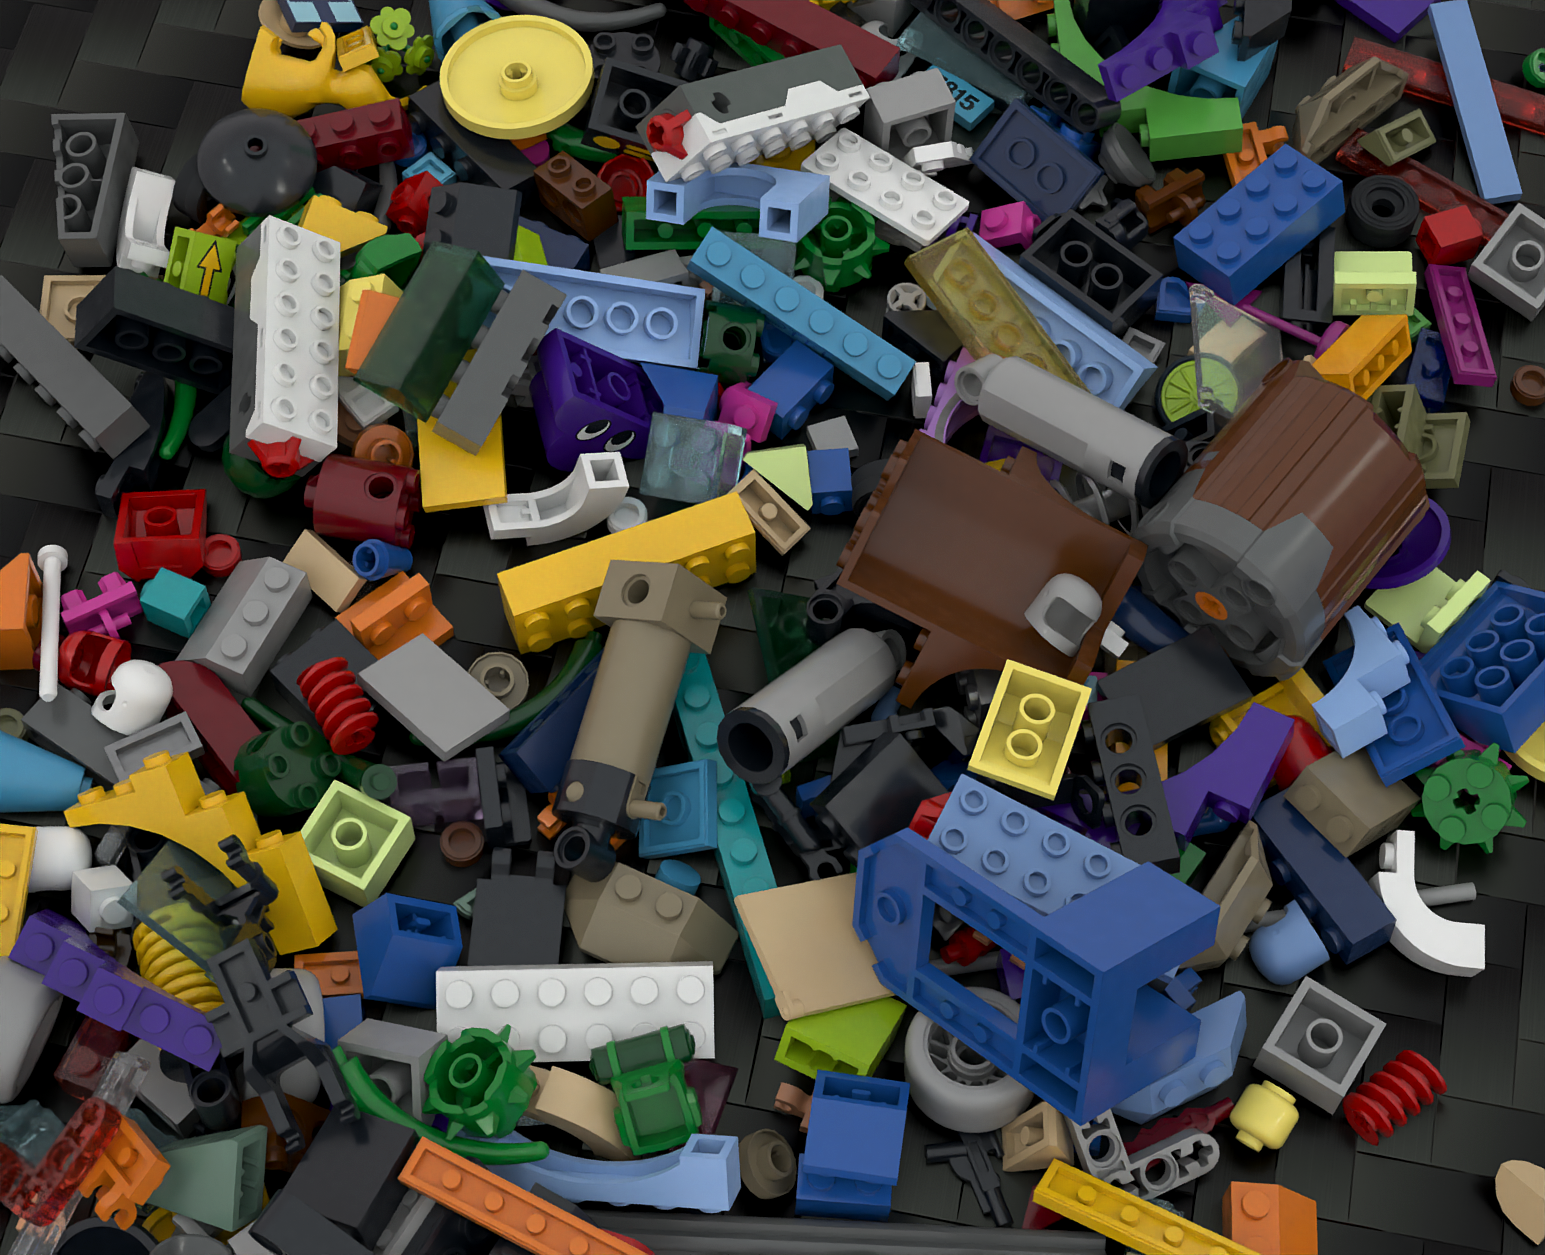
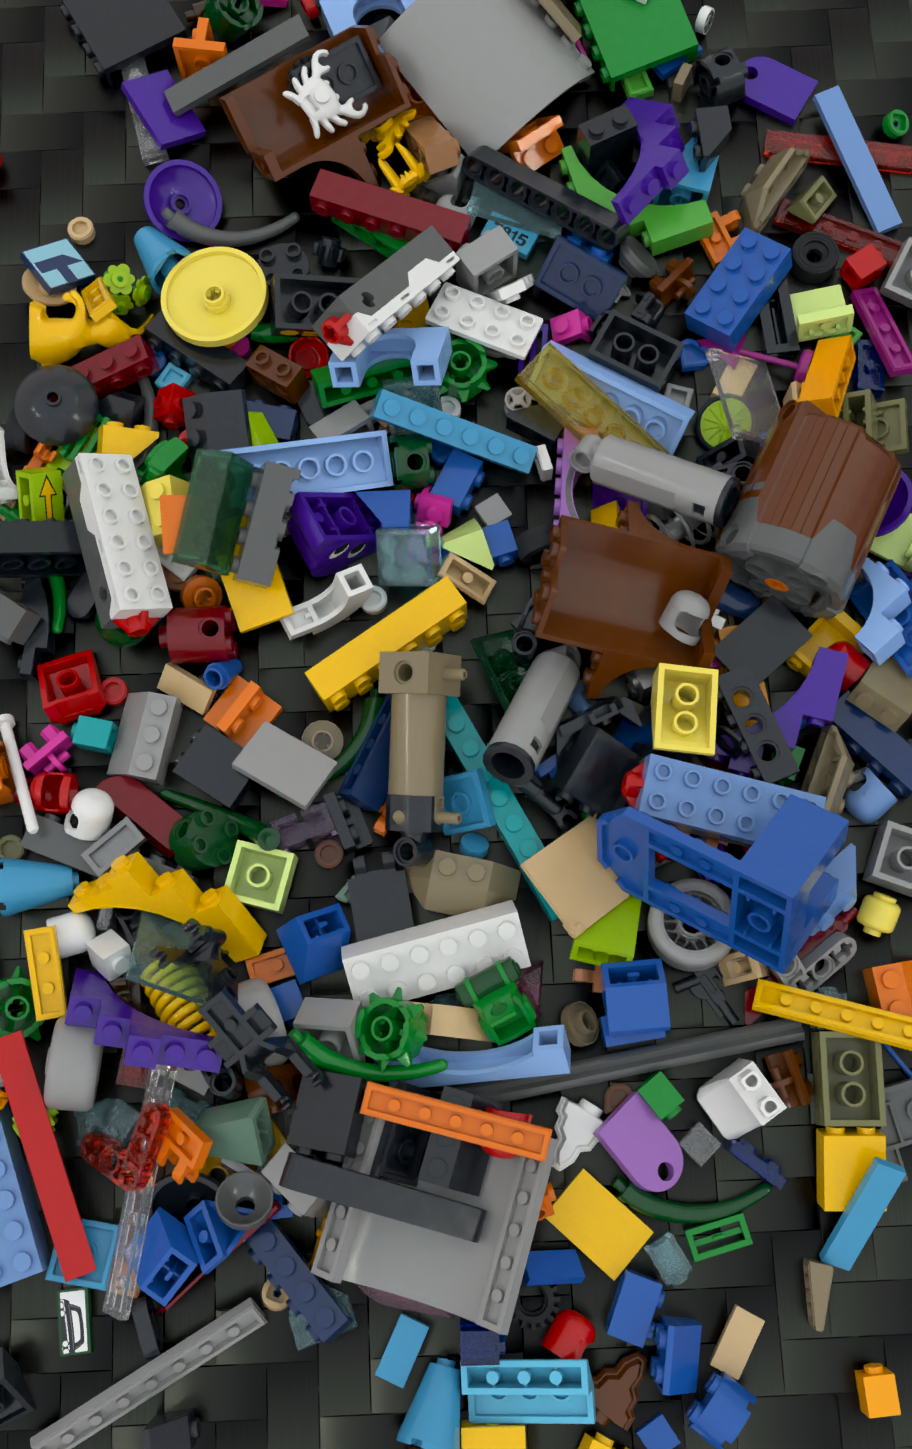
camera: 10 degrees left, 15 degrees up
red piece [296,657,379,755] -> none

